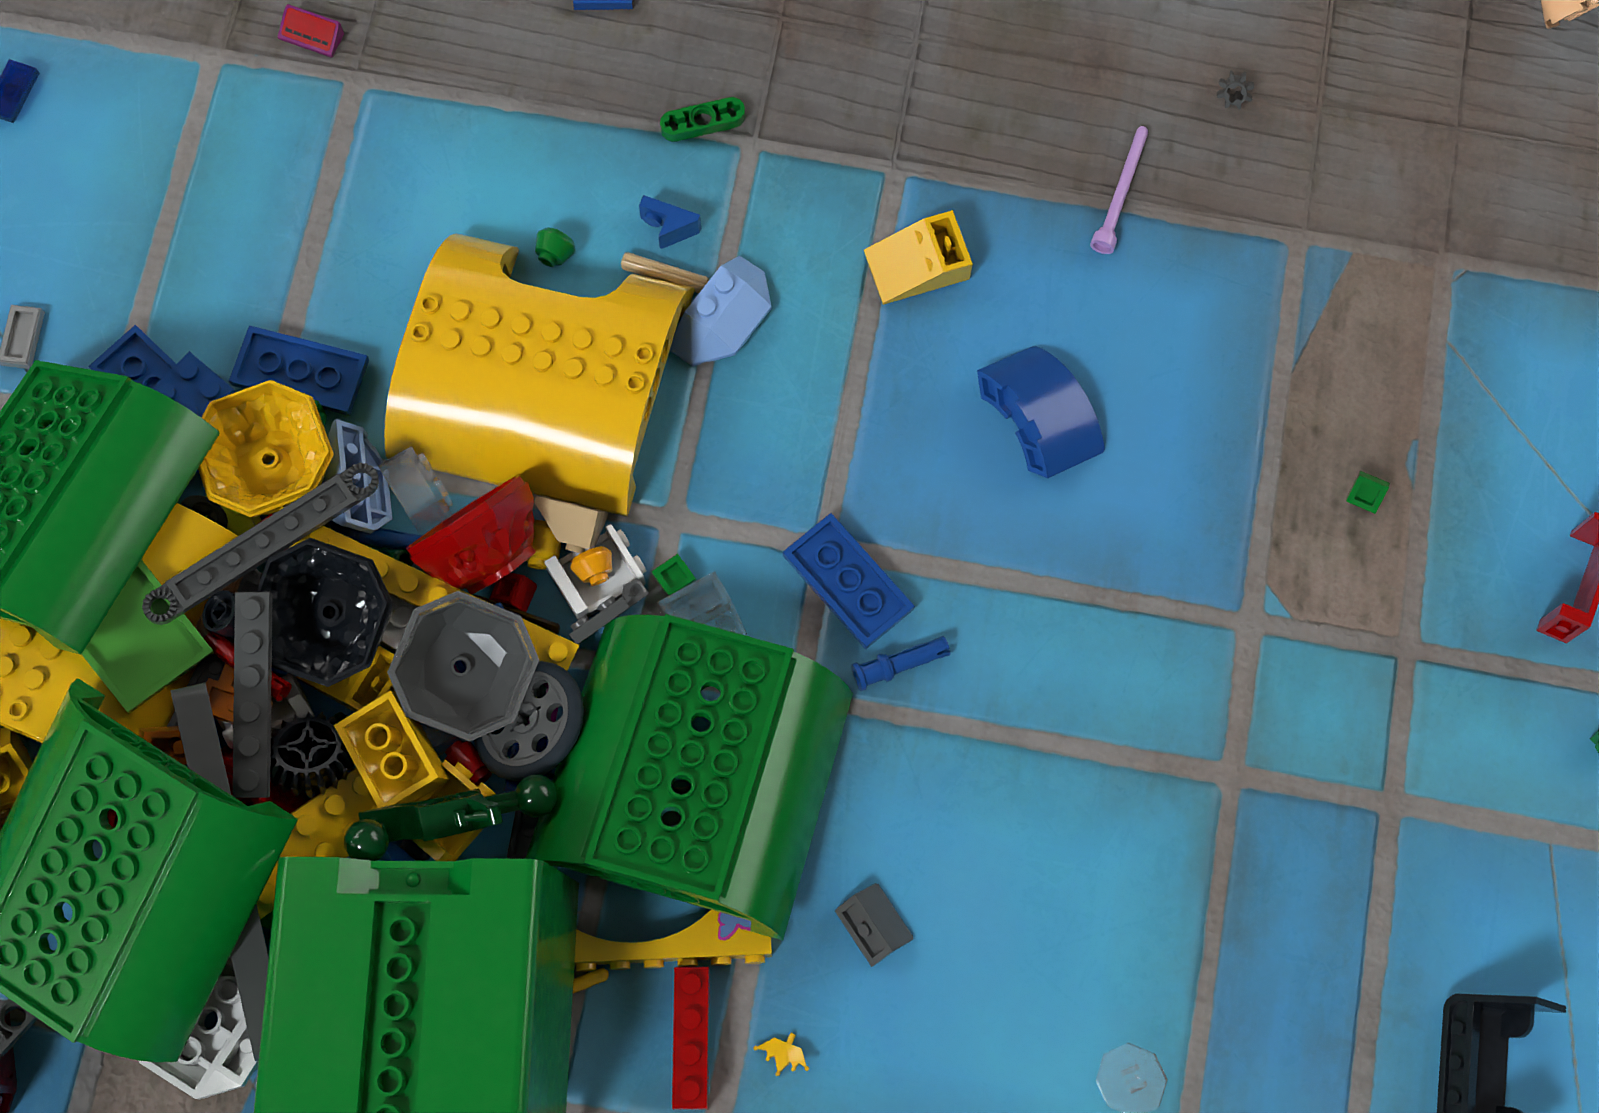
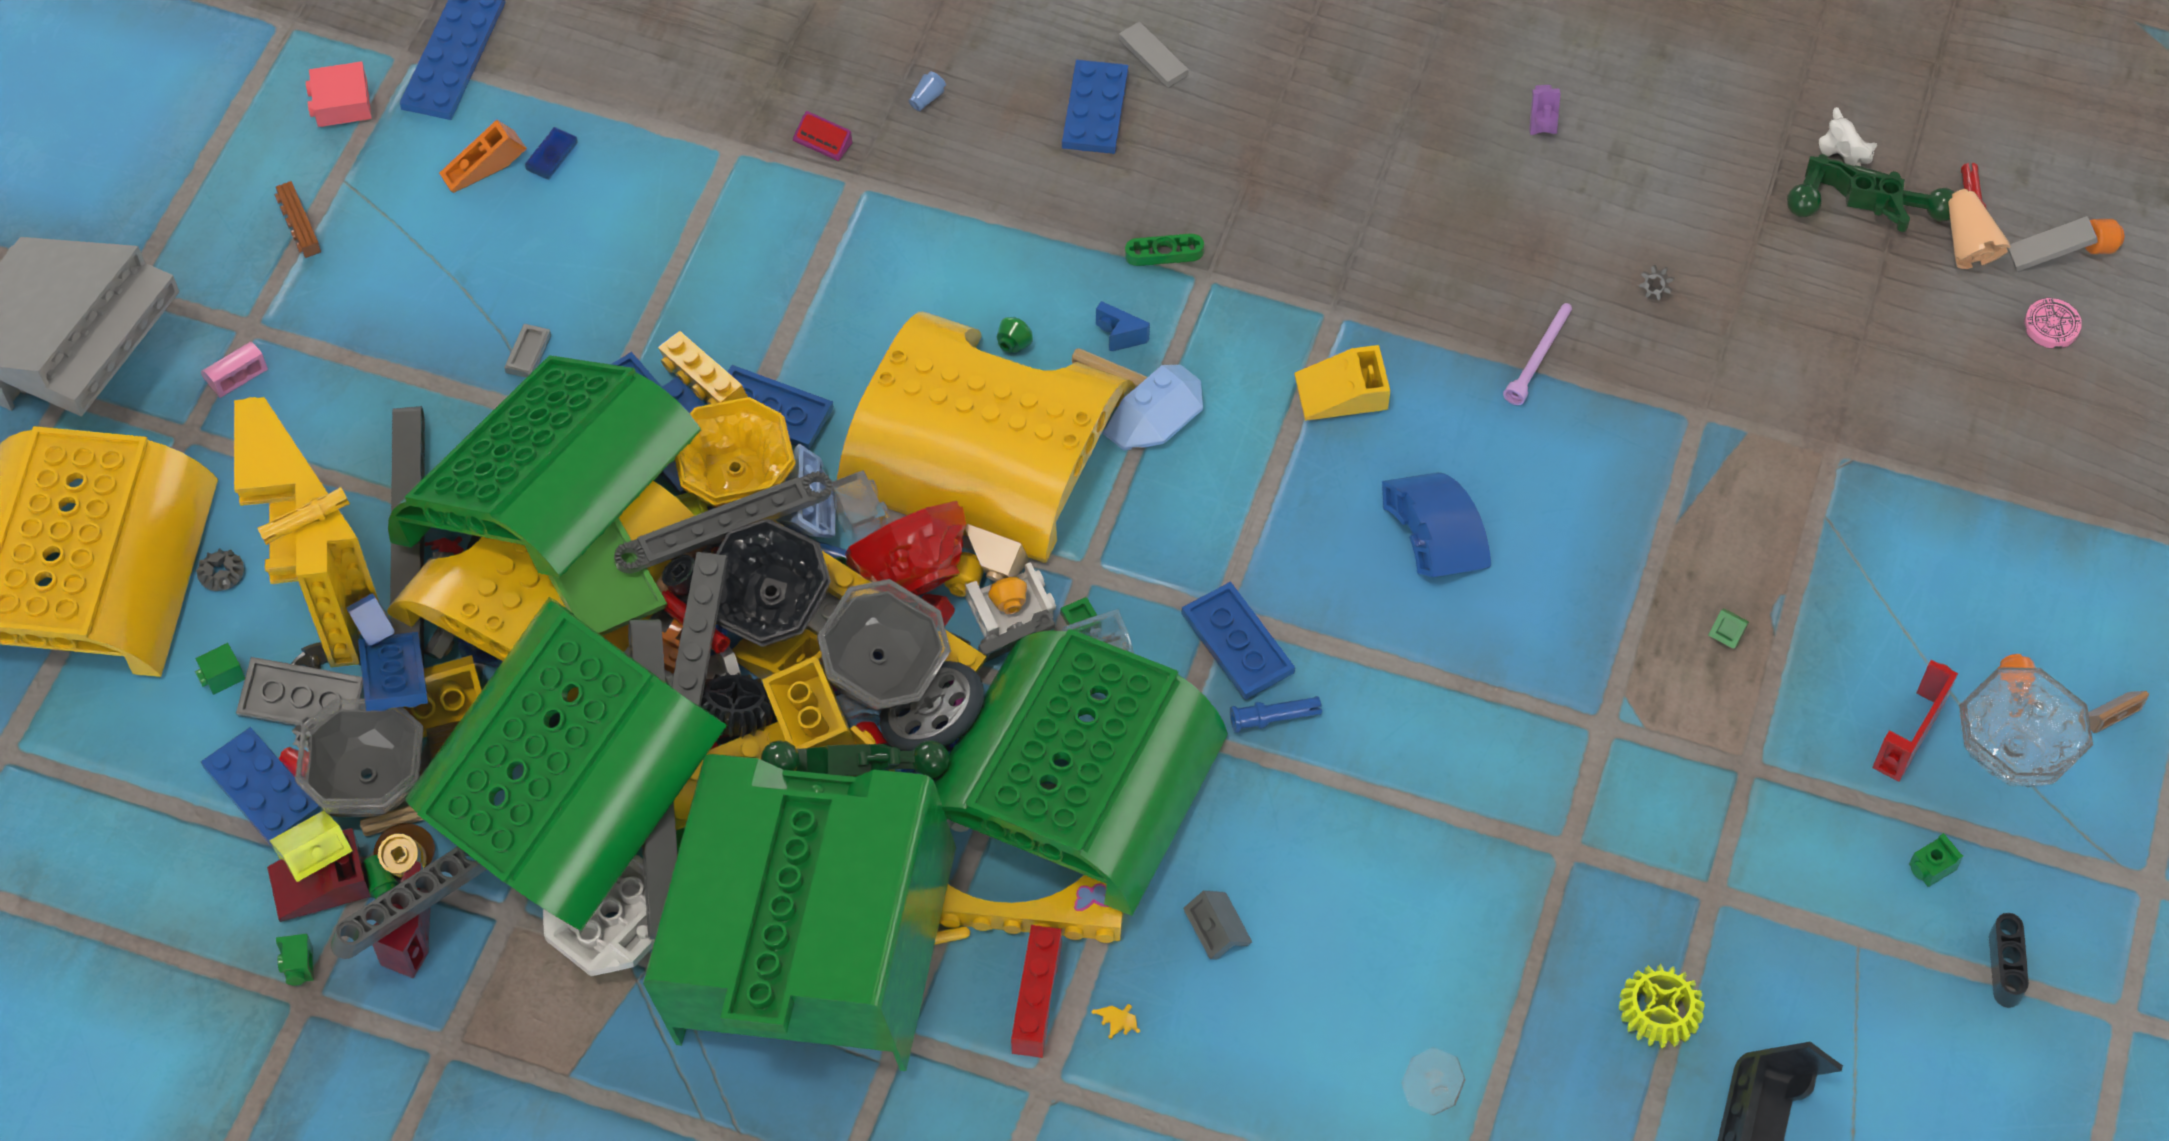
camera: 10 degrees right, 15 degrees down
none -> yellow brick [658,331,748,405]
none -> neon yellow gear [1618,964,1705,1048]

